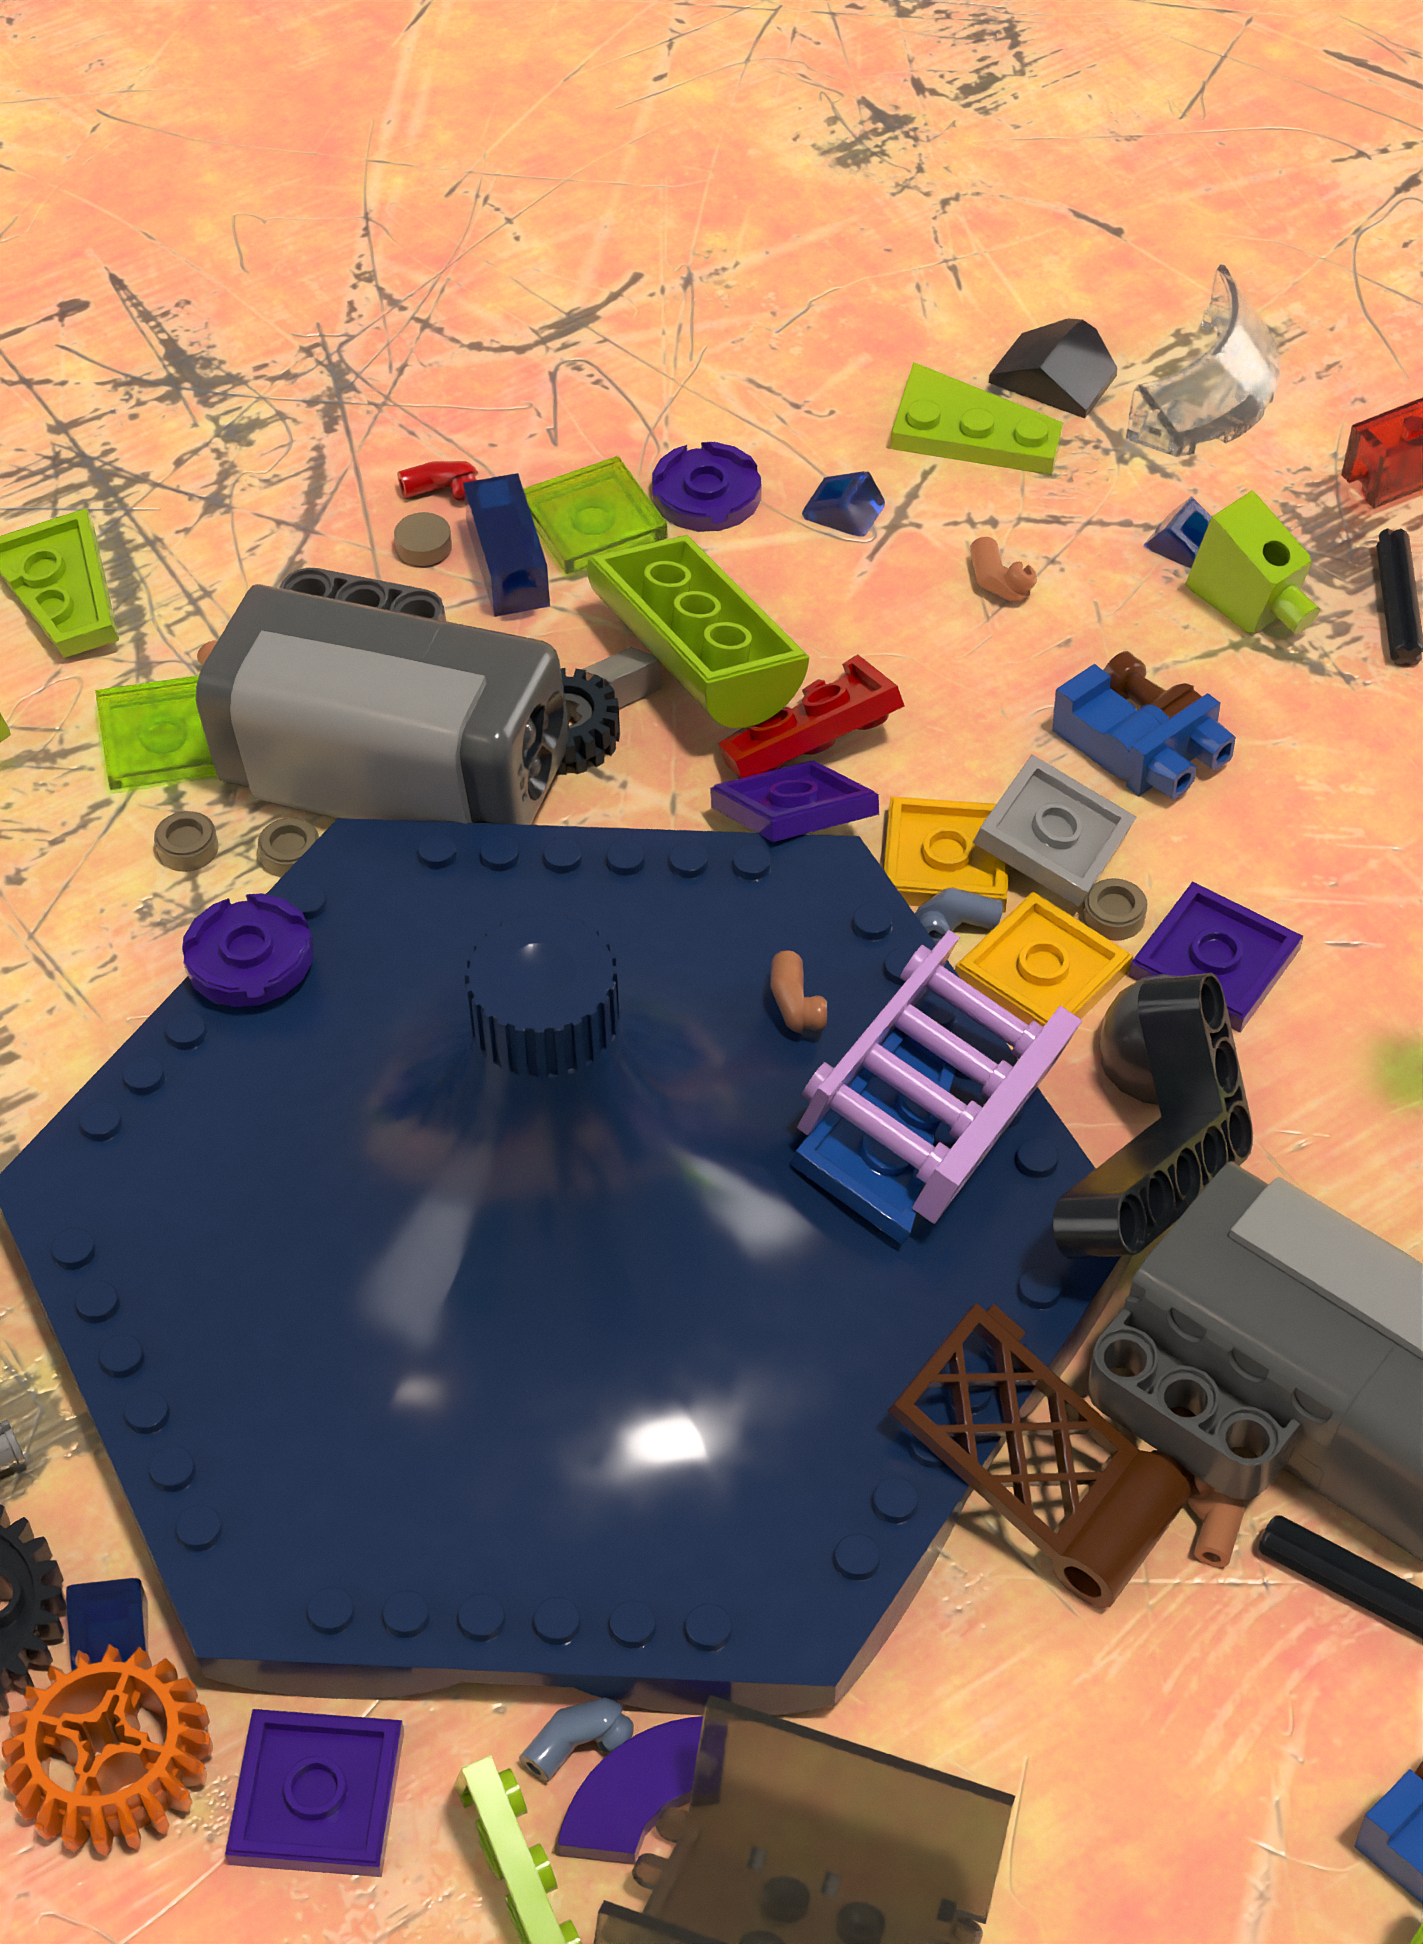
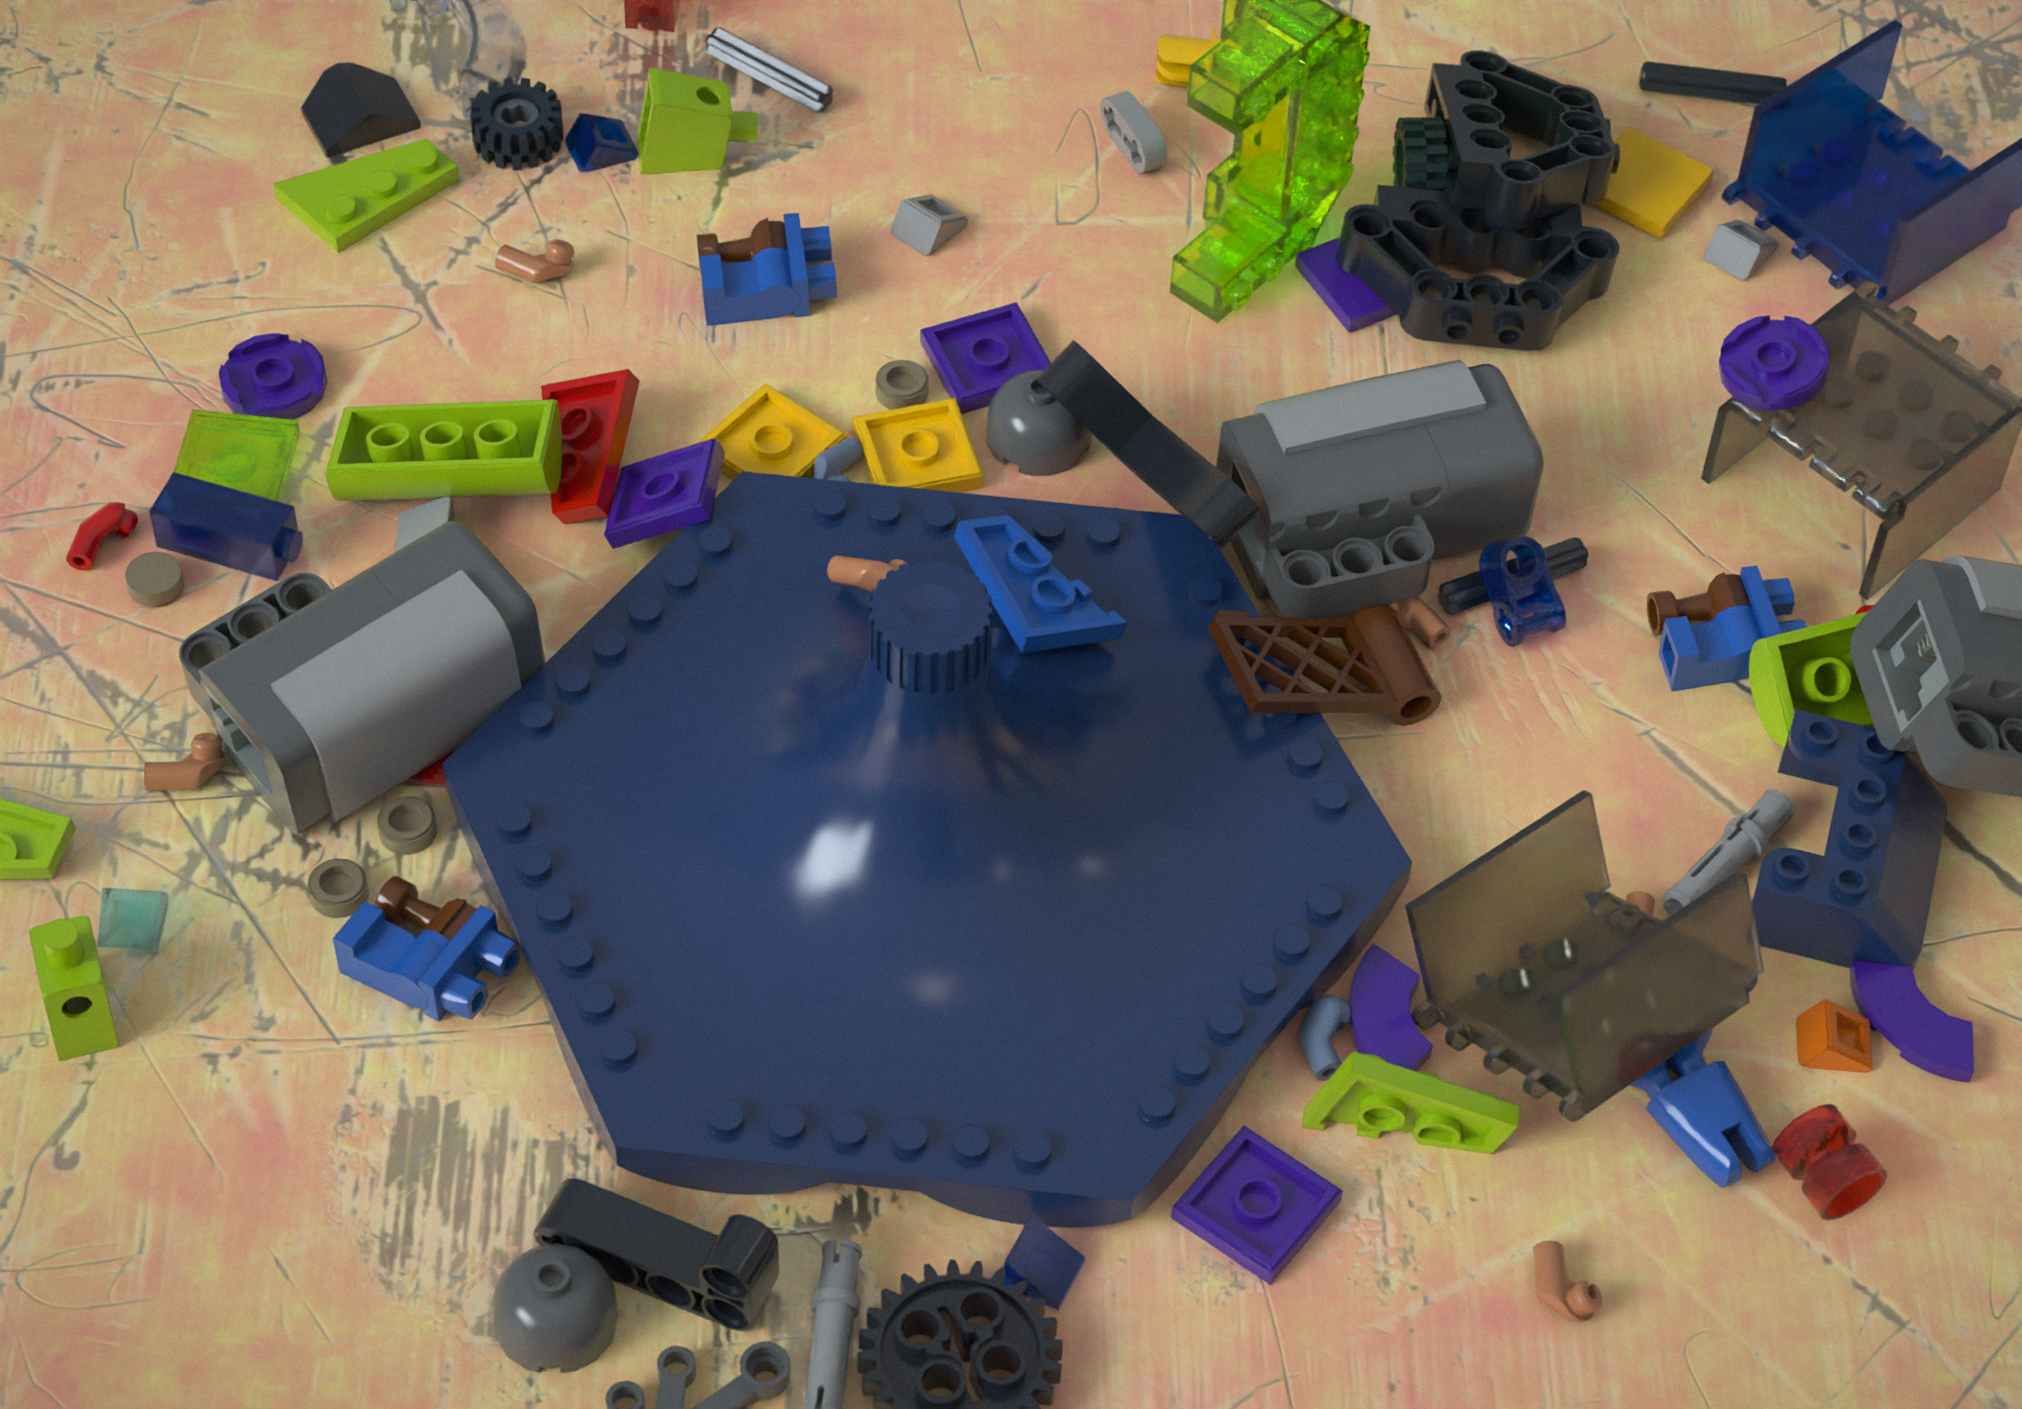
camera: 60 degrees left, 0 degrees up
orange gear [2,1644,213,1856] -> none
clear neon green tile [95,675,217,790] -> none
dark purple tile [182,893,314,1007] -> none
lavender fence [797,930,1082,1224] -> none
clear blue slope [802,471,885,536] -> none
light grey plate [973,754,1137,907] -> none
none -> clear light blue slope [97,887,169,951]
none -> blue hips [332,876,520,1022]
none -> black bush [470,77,564,170]
none -> light grey slope [891,194,969,255]
none -> clear blue piece [1479,536,1566,647]

